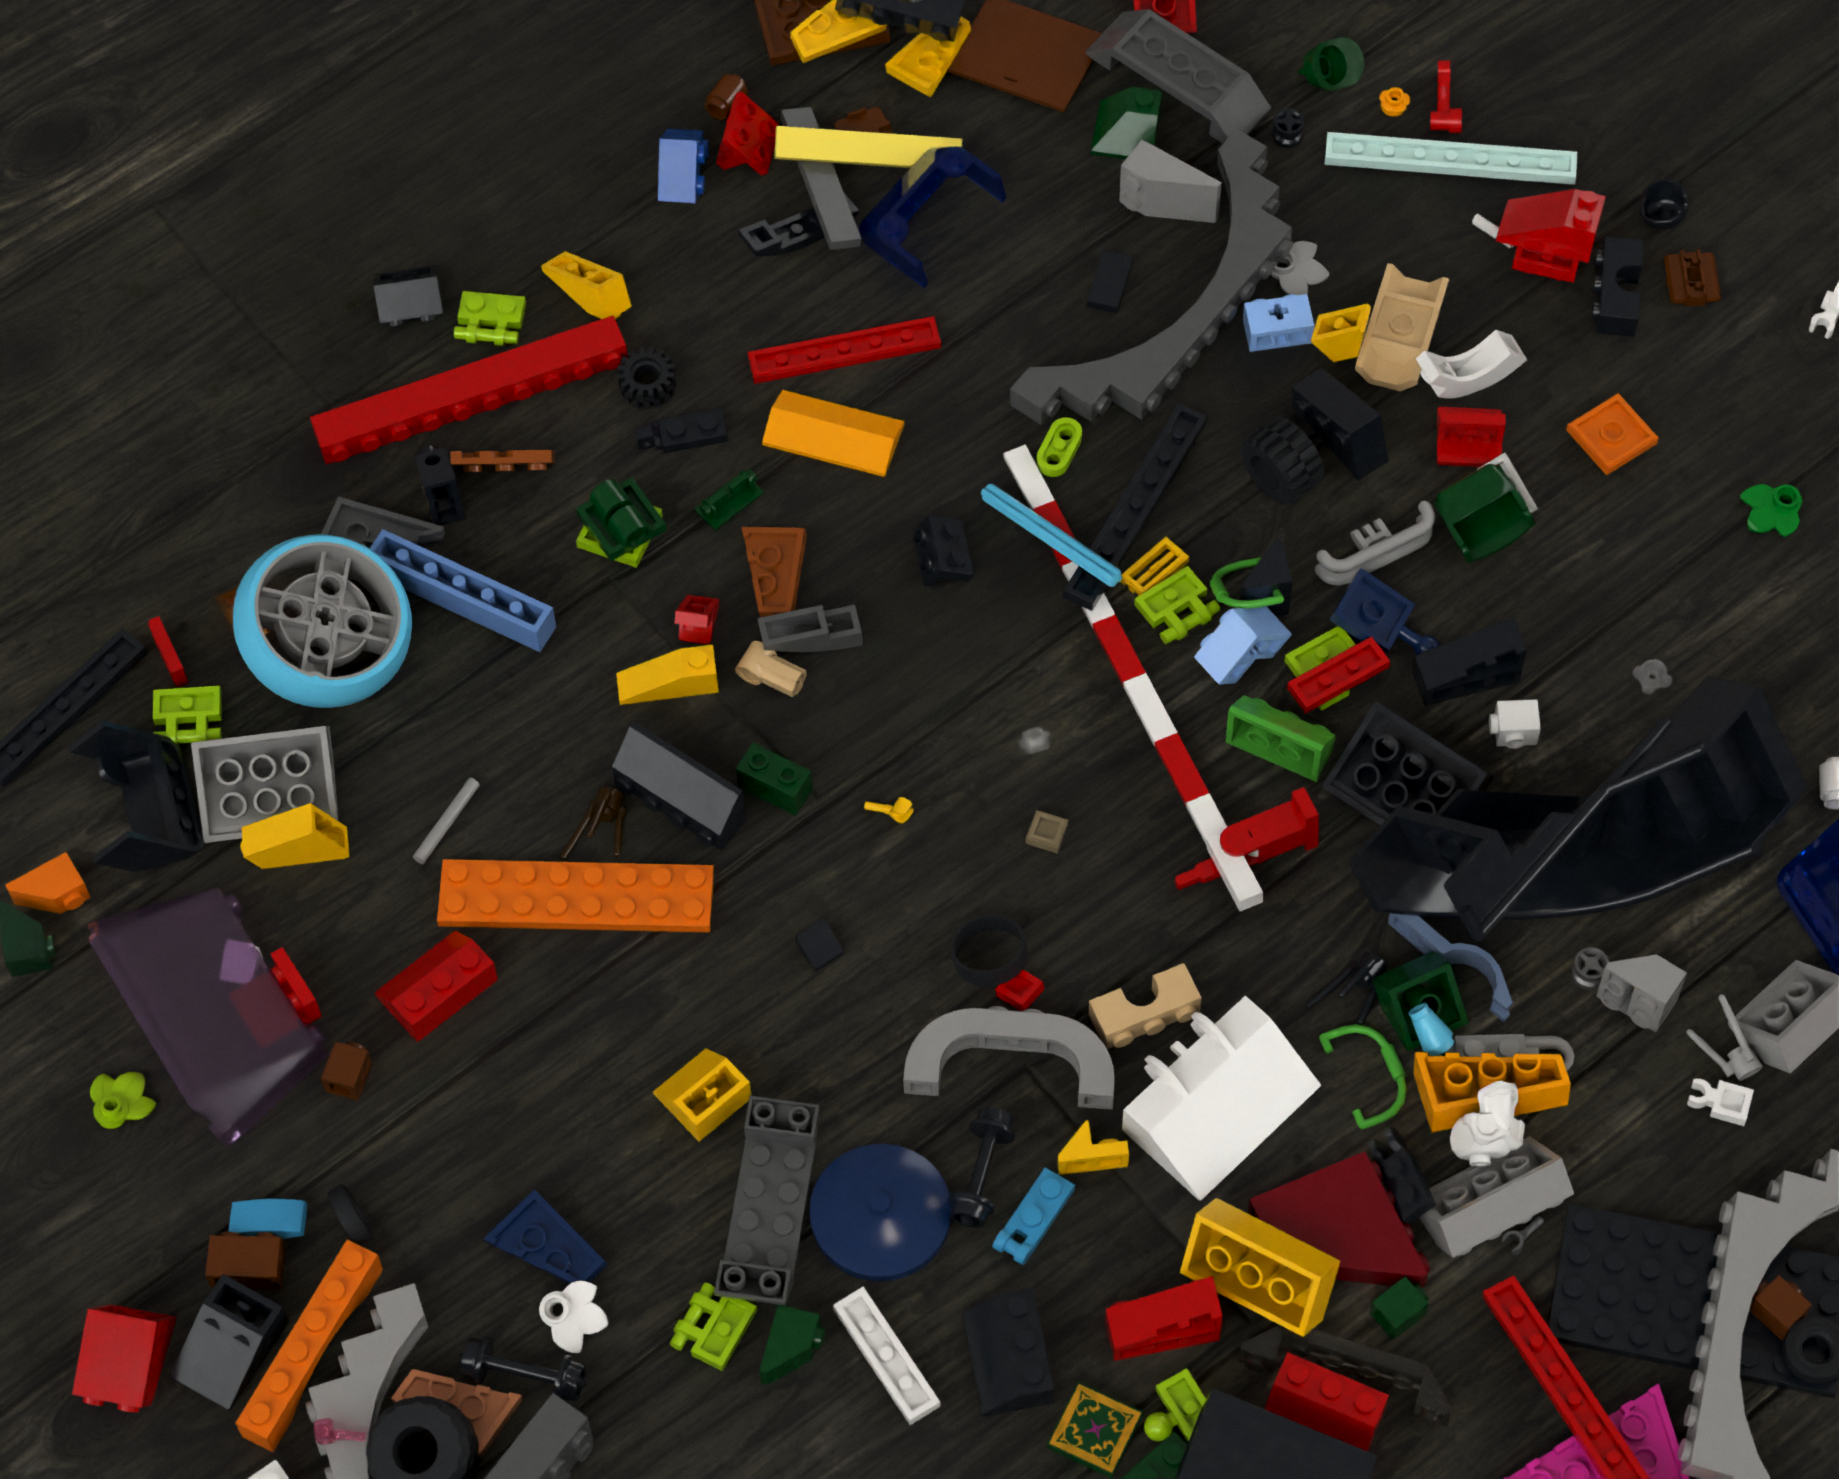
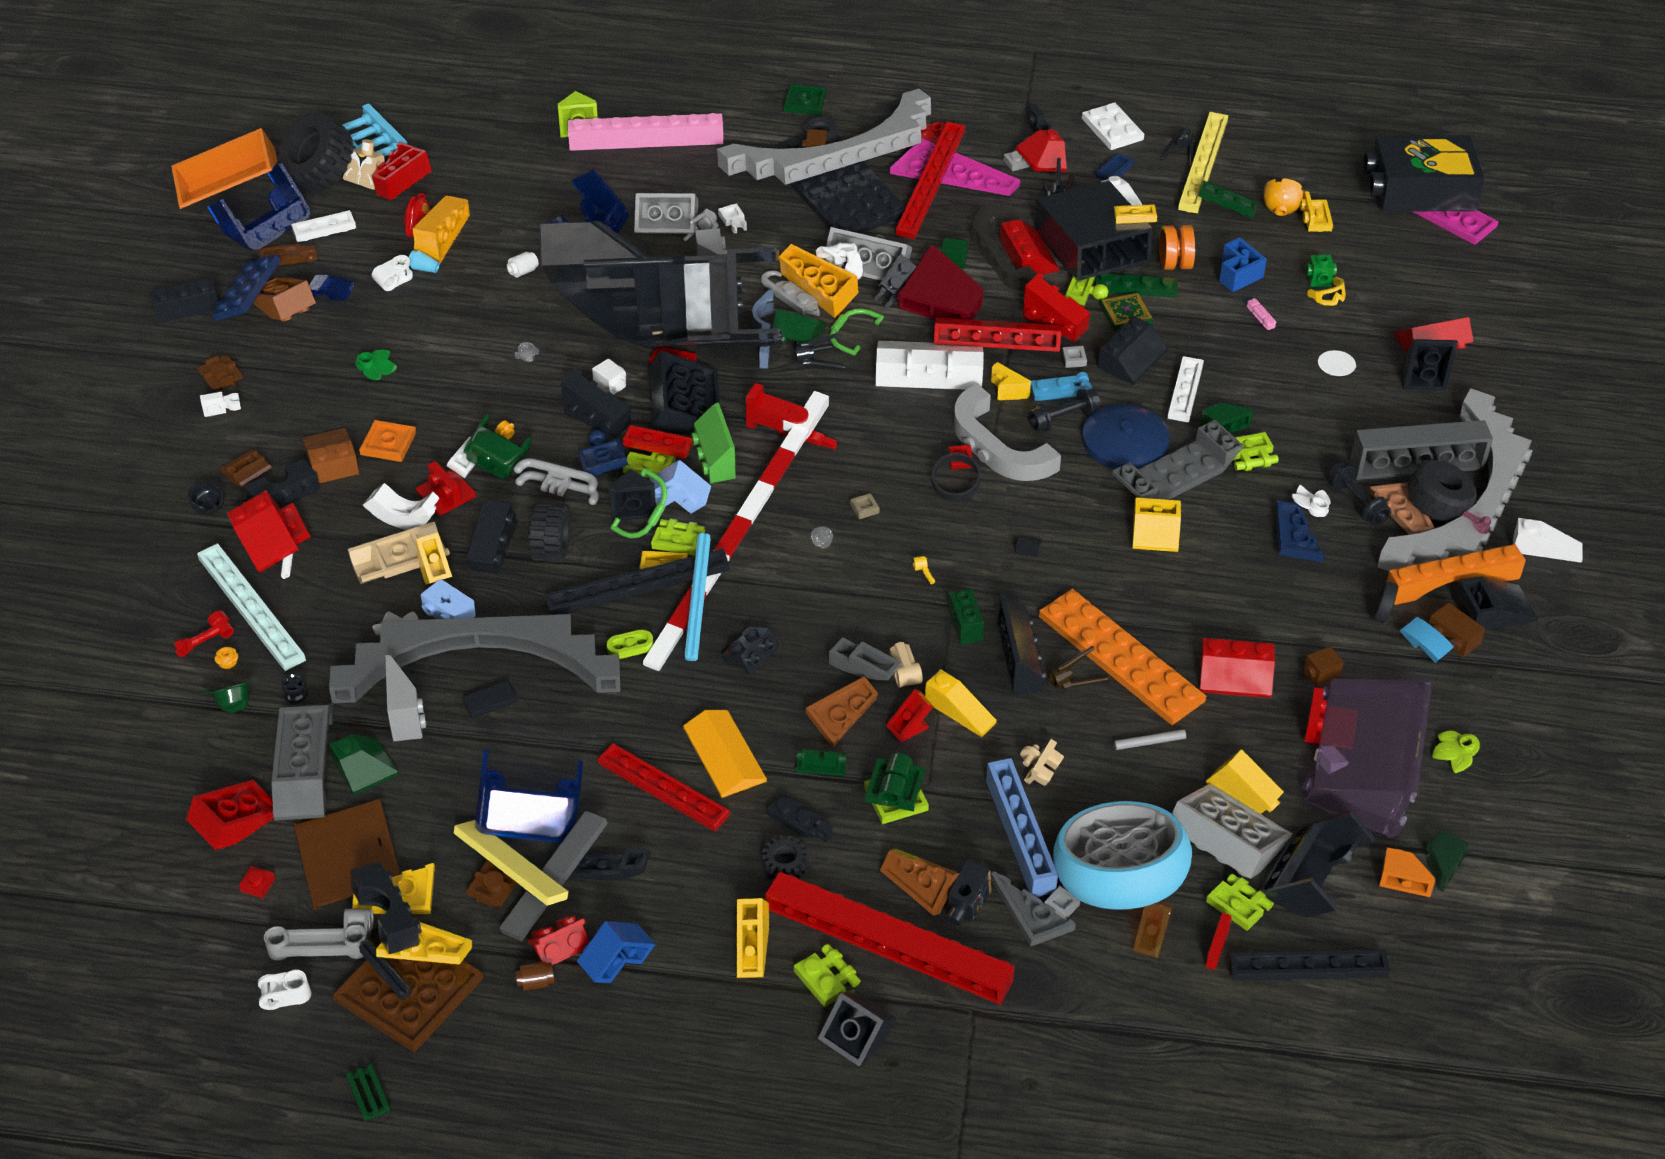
camera: 135 degrees left, 15 degrees down
red slope [72,1304,177,1412] -> none
tan arch [1089,963,1201,1049] -> none
yellow brick [1180,1198,1341,1337] -> none
medium azure cone [1409,1003,1454,1056] -> none
none -> dark orange slope [302,428,359,483]
none -> light orange plate [495,420,515,440]
none -> red brick [934,318,1061,352]
none -> tan hips [1020,739,1064,786]
none -> light grey plate [1062,346,1087,368]

